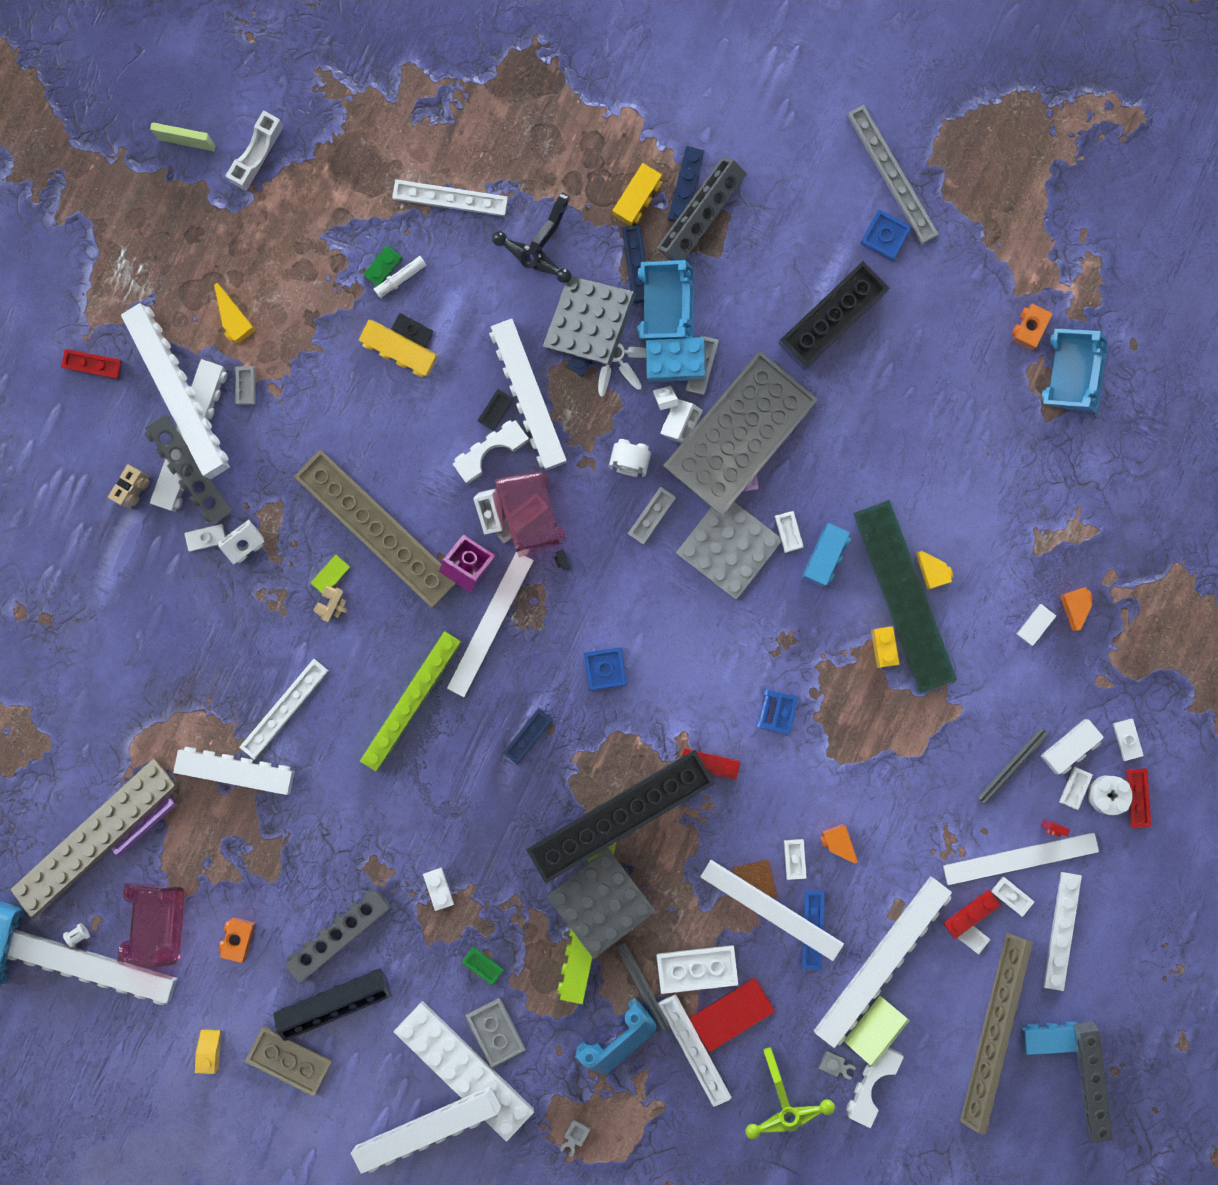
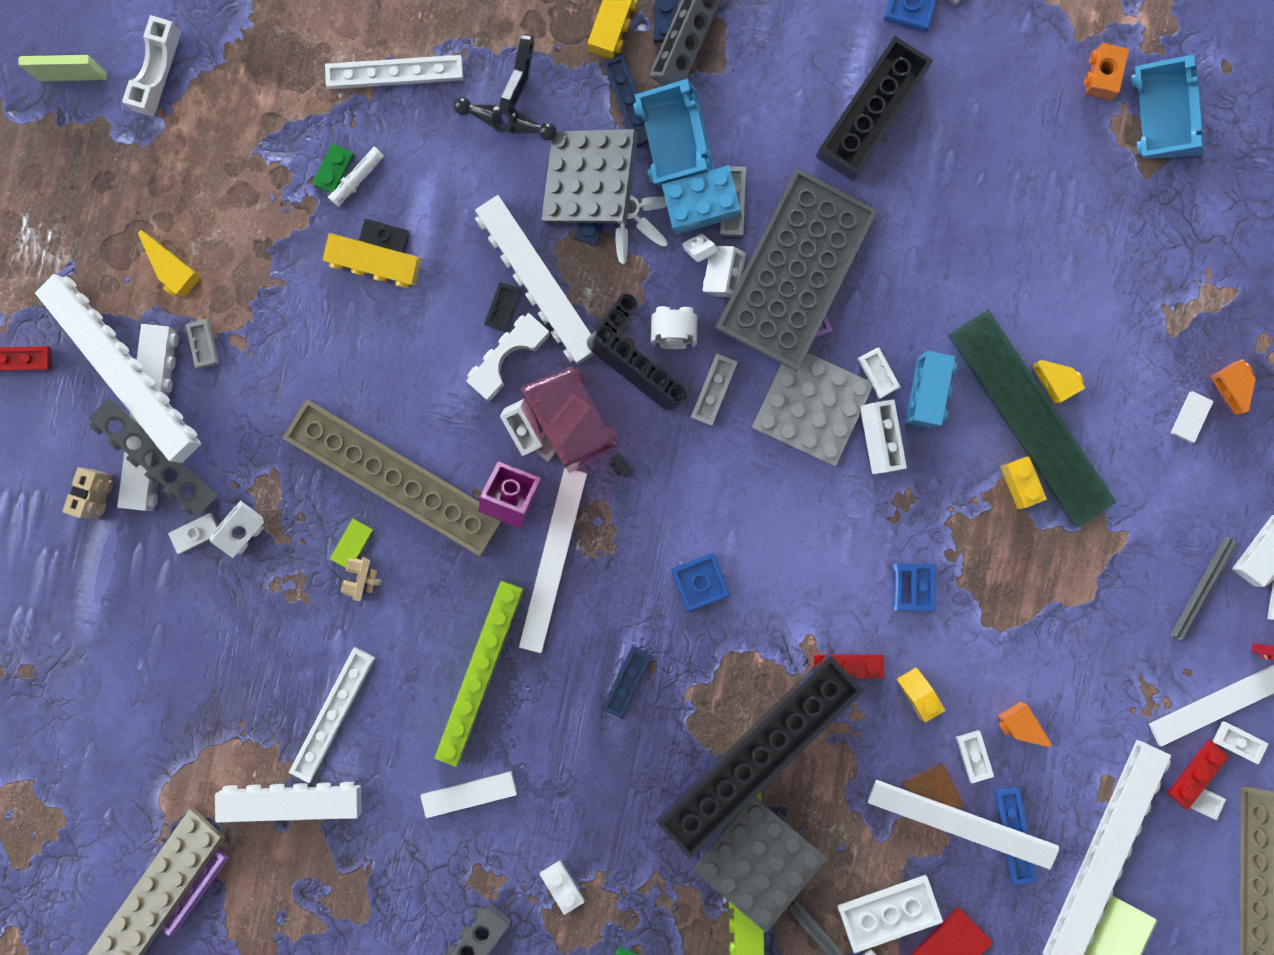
camera: 15 degrees left, 0 degrees up
none -> white tile [420,771,517,818]
none -> black beam [587,294,687,411]
none -> white brick [860,400,907,474]
none -> yellow slope [896,667,946,723]

